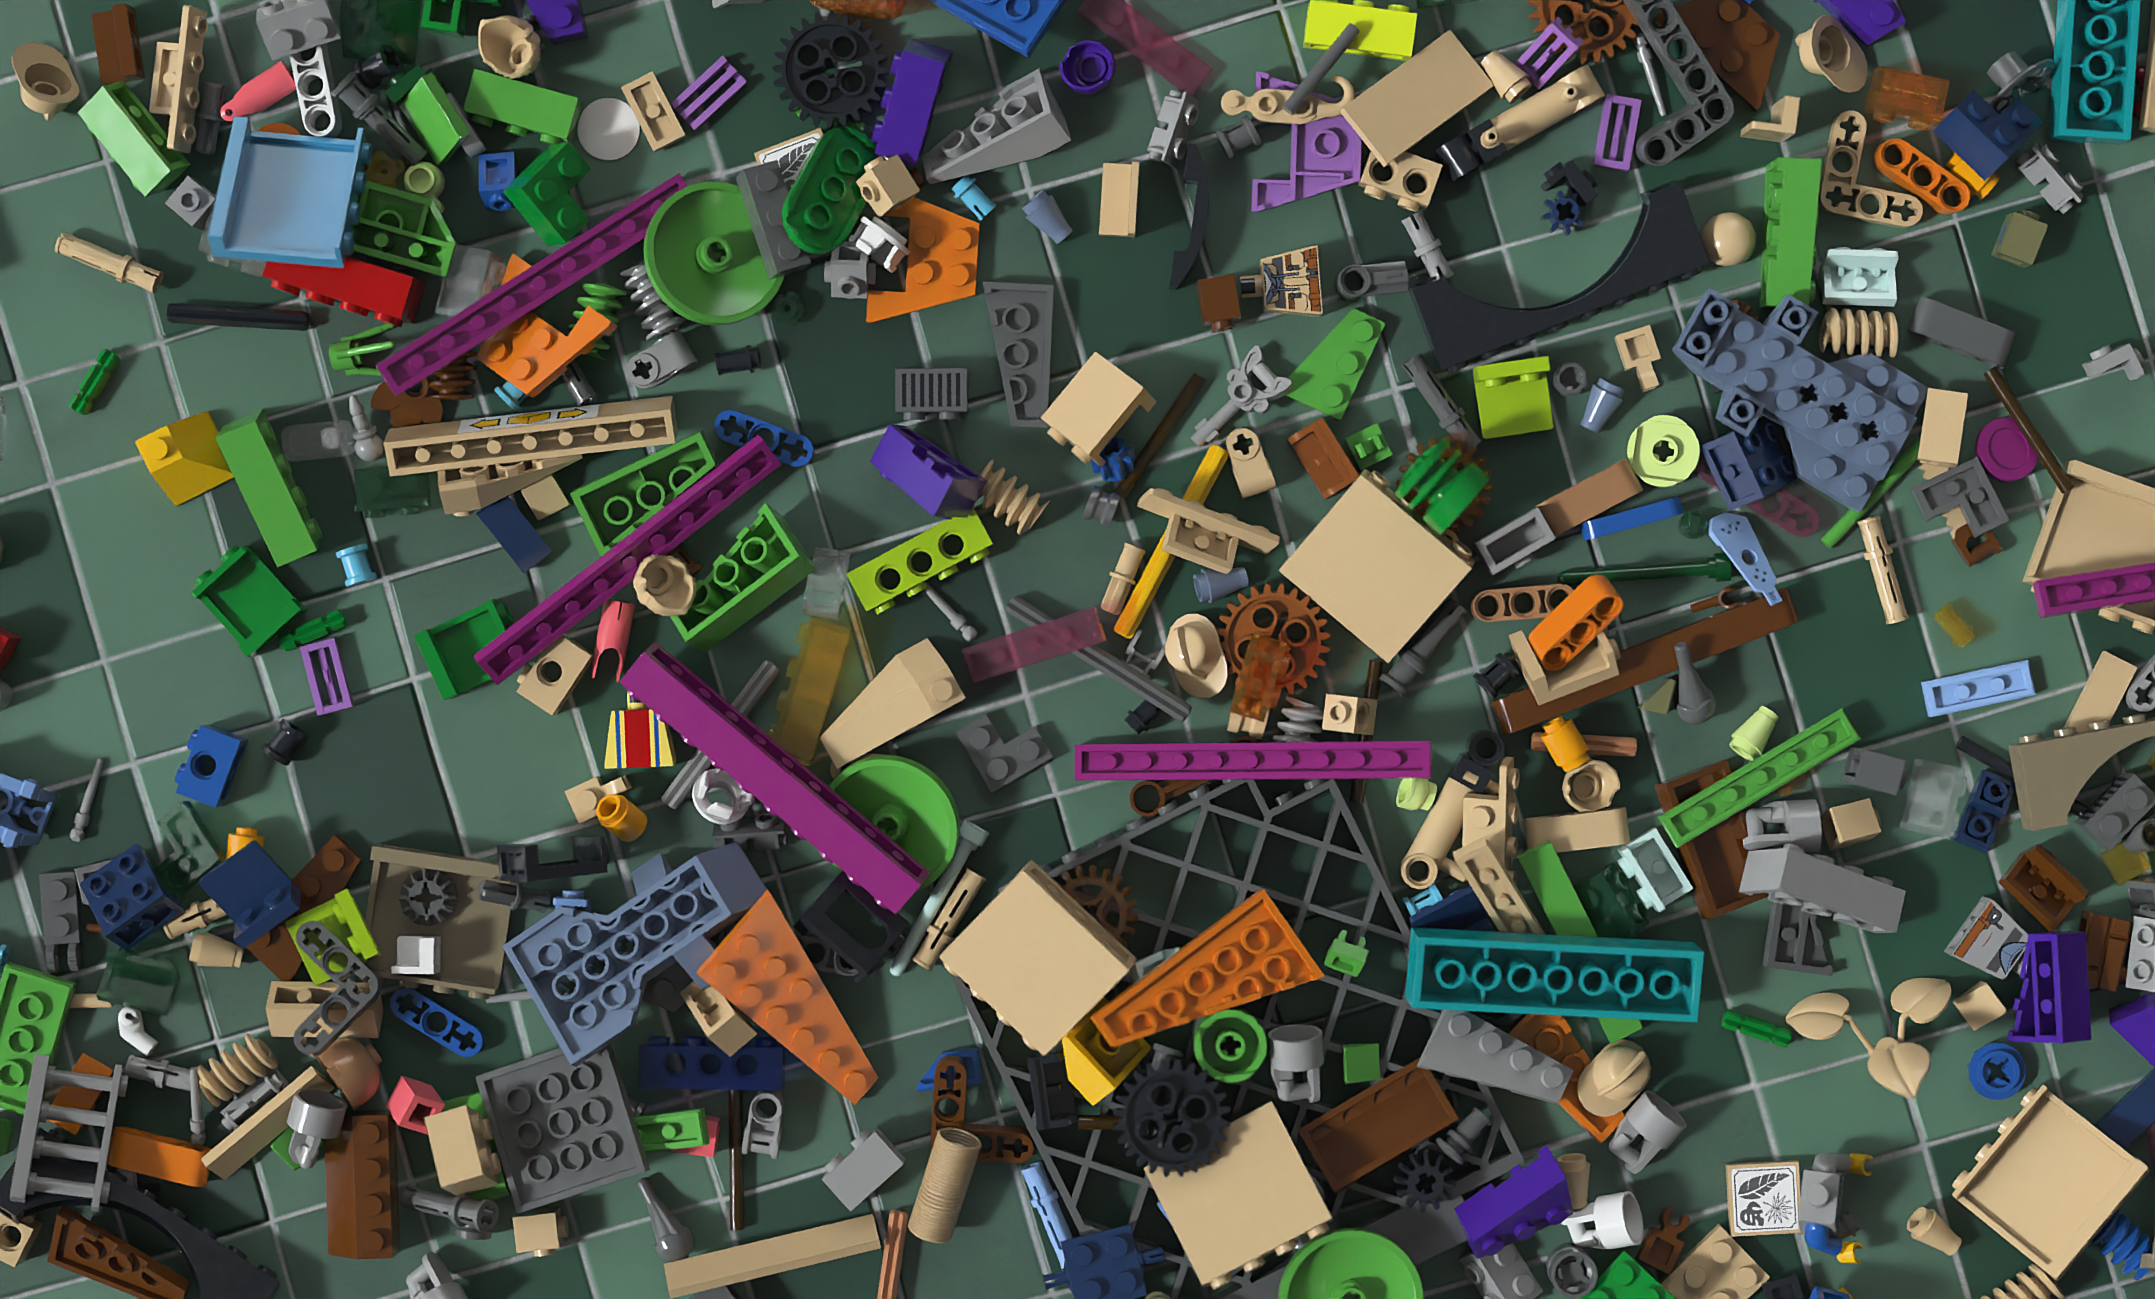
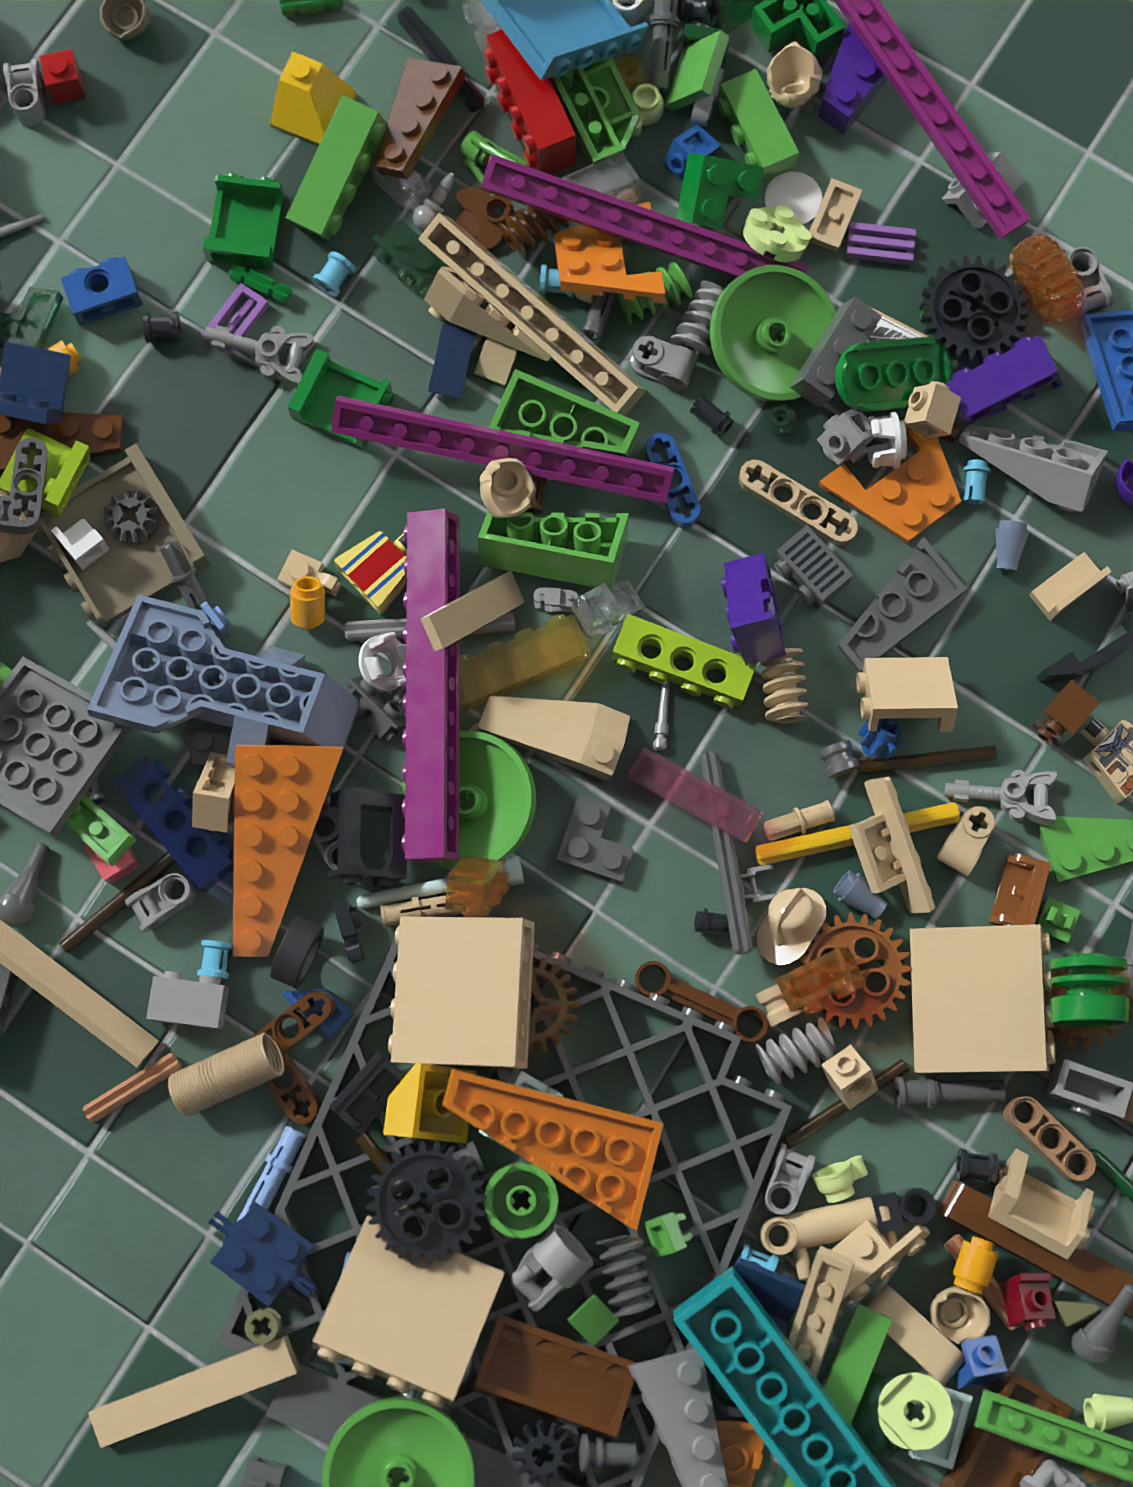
camera: 55 degrees right, 10 degrees down
blue beam [390,987,485,1057] -> none
black panel [497,836,610,882] -> none
tan brick [516,634,594,715] -> none
coral piece [591,599,636,683] -> none
magenta plate [1075,741,1432,781] -> none
orange beam [1528,574,1623,671] -> none
none -> medium azure bush [197,940,233,979]
none -> light grey piece [203,325,314,387]
none -> black tyre [270,916,324,989]
none -> black plate [332,900,365,964]
none -> wing [375,58,466,179]
none -> tan tile [421,571,525,651]
none -> clear orange brick [445,855,510,918]
none -> light grey piece [534,588,578,613]
none -> dark grey piece [596,1235,656,1317]
none -> tan beam [739,460,857,546]
none -> yellowish green plate [743,205,812,262]
none -> light grey piece [762,1143,815,1216]
none -> yellowish green plate [878,1372,954,1451]
none -> bracket [954,1335,1007,1390]
none -> dark red brick [1000,1273,1056,1332]

